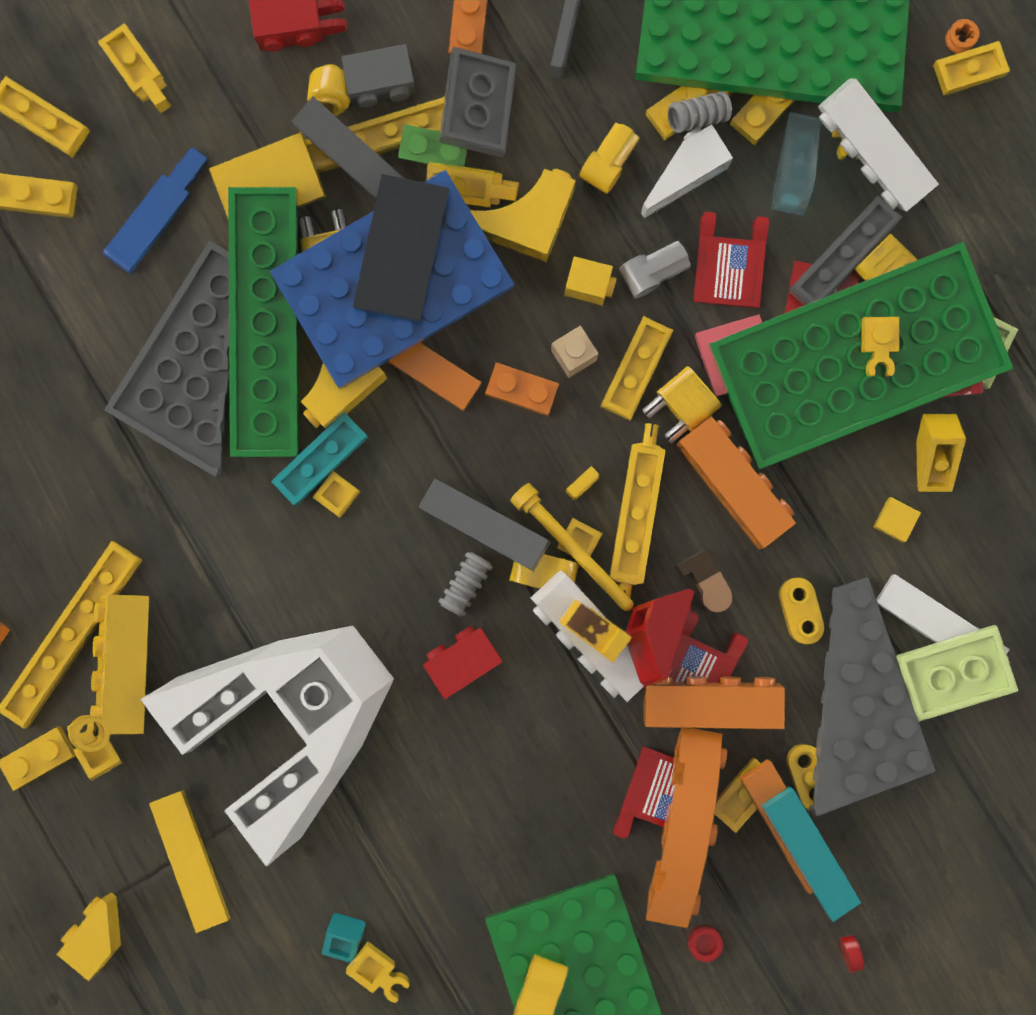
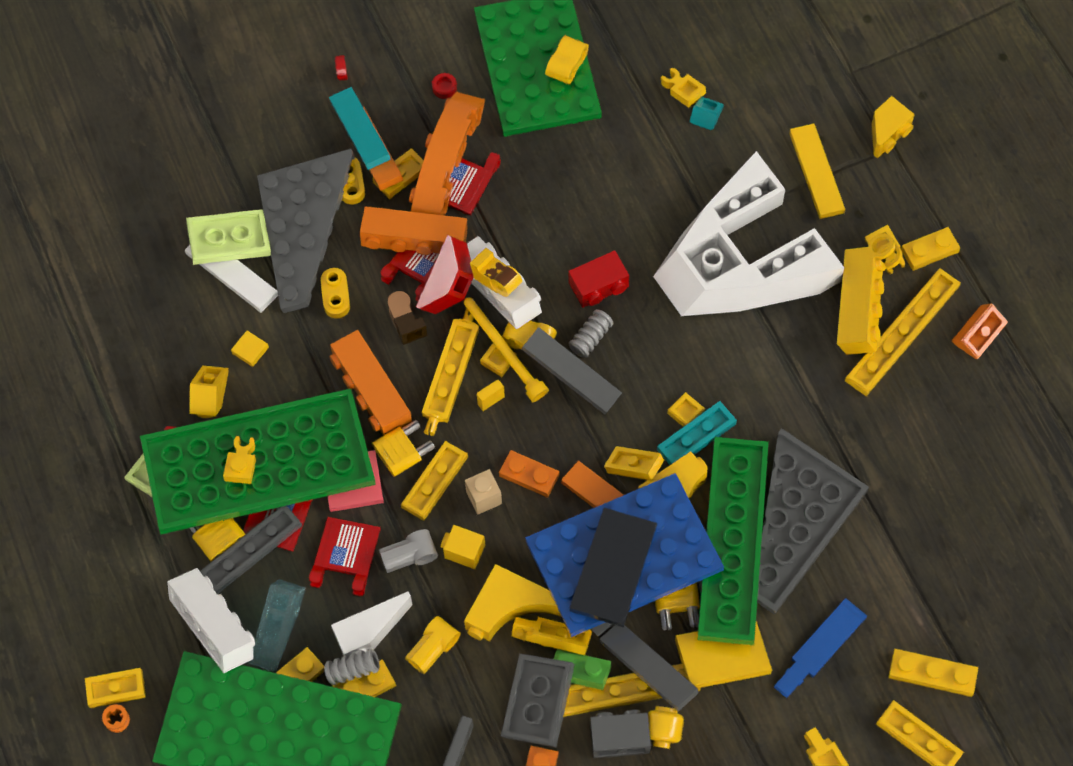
camera: 175 degrees left, 20 degrees down
none -> yellow plate [604,446,664,481]

